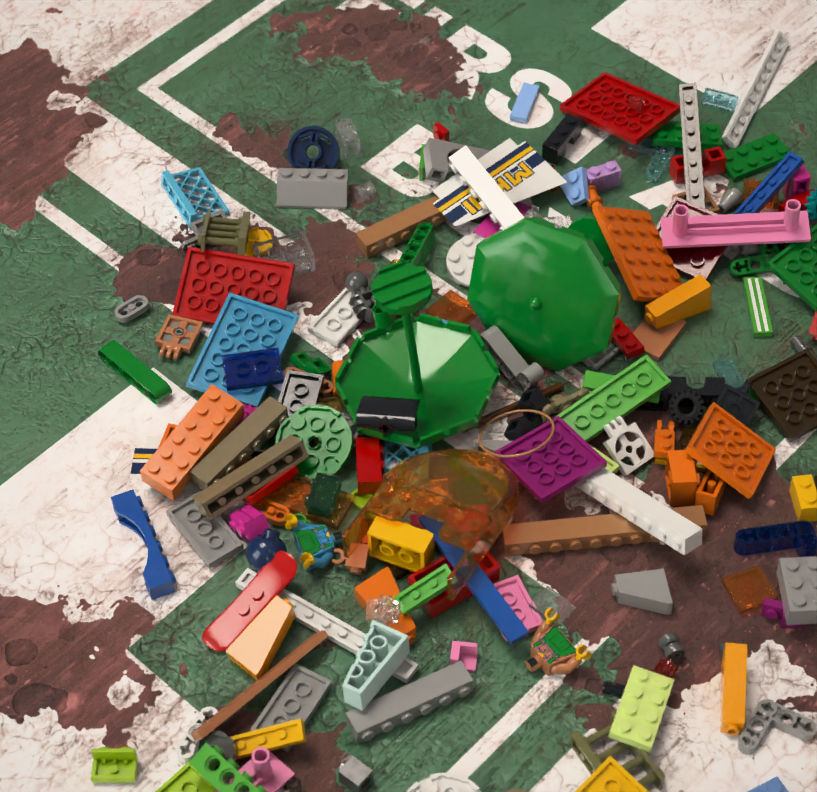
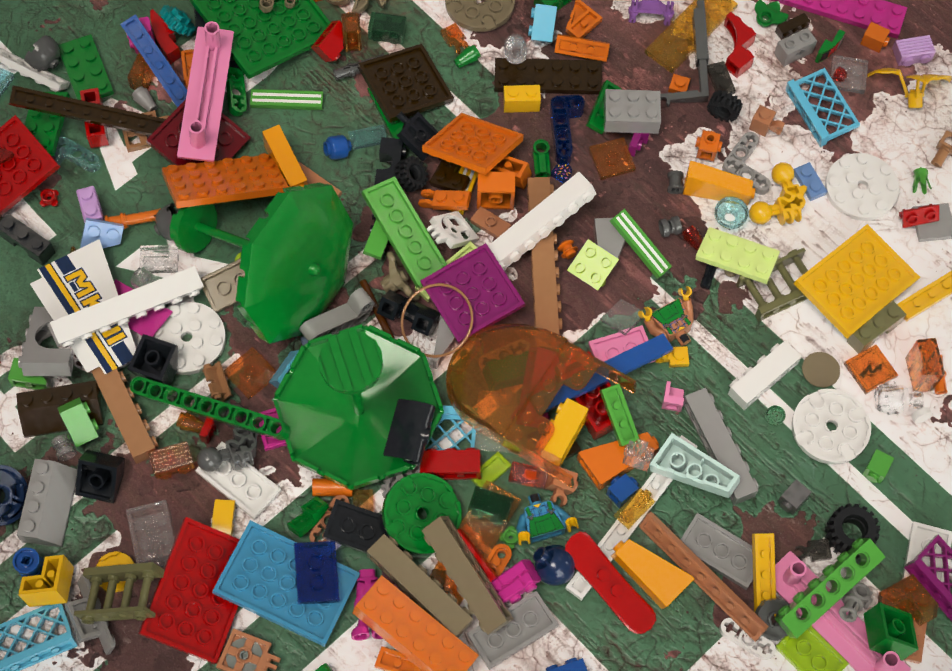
camera: 90 degrees left, 15 degrees up
none -> blue wheel [12,547,44,577]
none -> dark brown slope [16,380,104,438]
none -> yellow brick [18,555,74,607]
none -> dark grey cylinder [24,35,60,71]
none -> red plate [40,189,59,207]
none -> brick [58,397,99,447]
none -> black slope [75,450,125,504]
none -> black slope [128,334,178,386]
none -> clear orange brick [148,441,195,480]
none -> medium nougat hinge [202,361,232,402]
none -> yellow slope [211,499,236,536]
none -> blue head [323,135,352,160]
none -> nougat plate [470,206,511,239]
none -> green piece [532,139,551,177]
none -> clear blue tile [551,163,572,184]
none -> orange wheel [557,240,578,259]
none -> hinge [567,239,619,290]
none -> blue brick [606,473,639,509]
none -> bright green tile [610,209,672,279]
none -> clear yellow hinge [614,488,655,529]
none -> yellow plate [655,346,689,368]
none -> orange brick [695,130,723,162]
none -> clear light blue piece [714,197,749,229]
none -> white brick [728,341,802,410]
none -> yellow piece [749,162,807,225]
none -> clear green tile [765,405,786,426]

